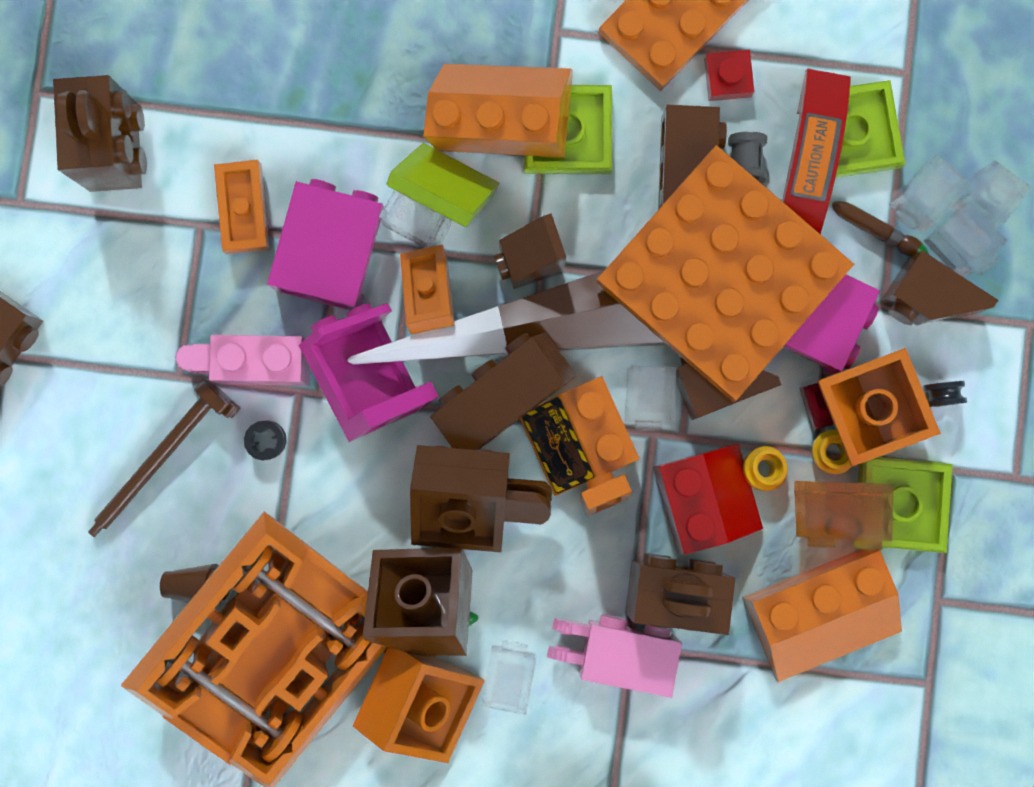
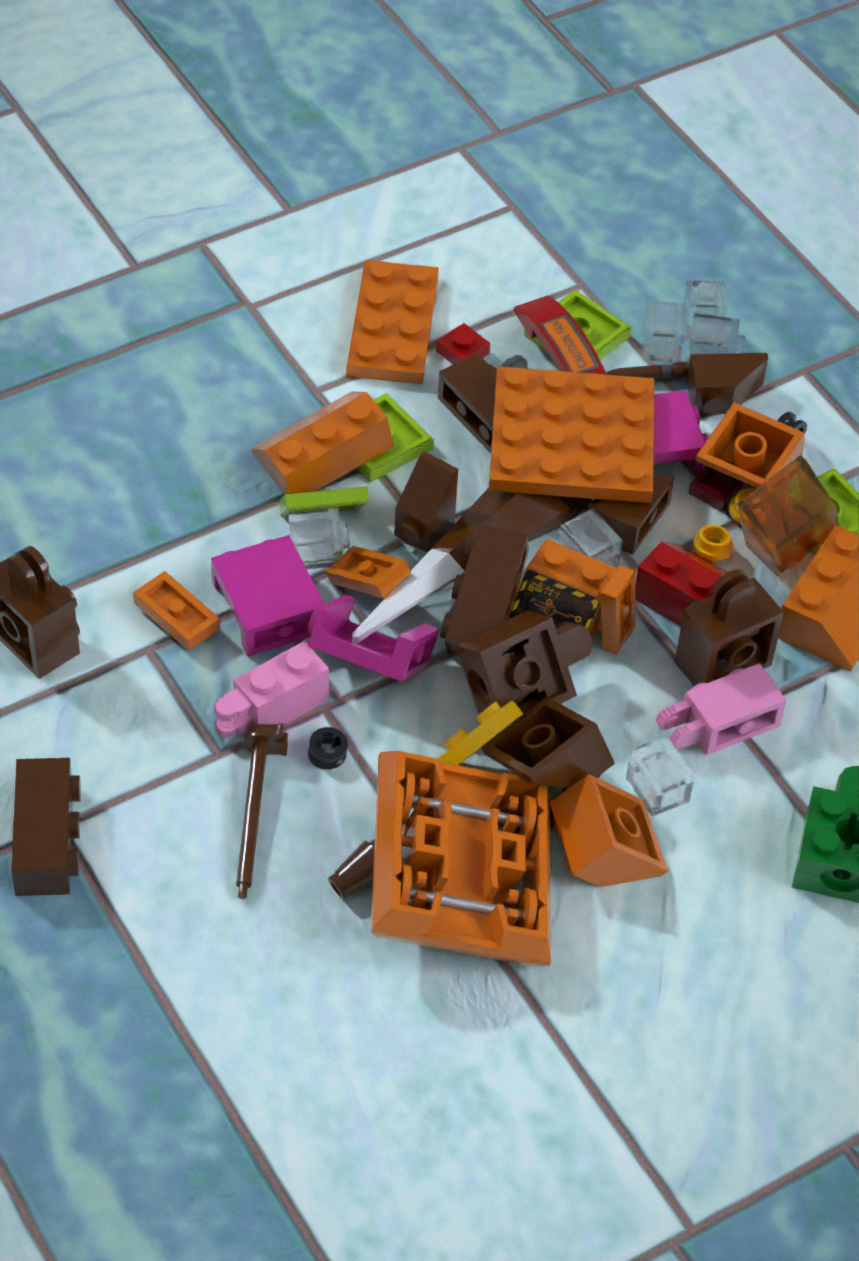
camera: 40 degrees left, 35 degrees down
none -> yellow plate [438,700,523,765]

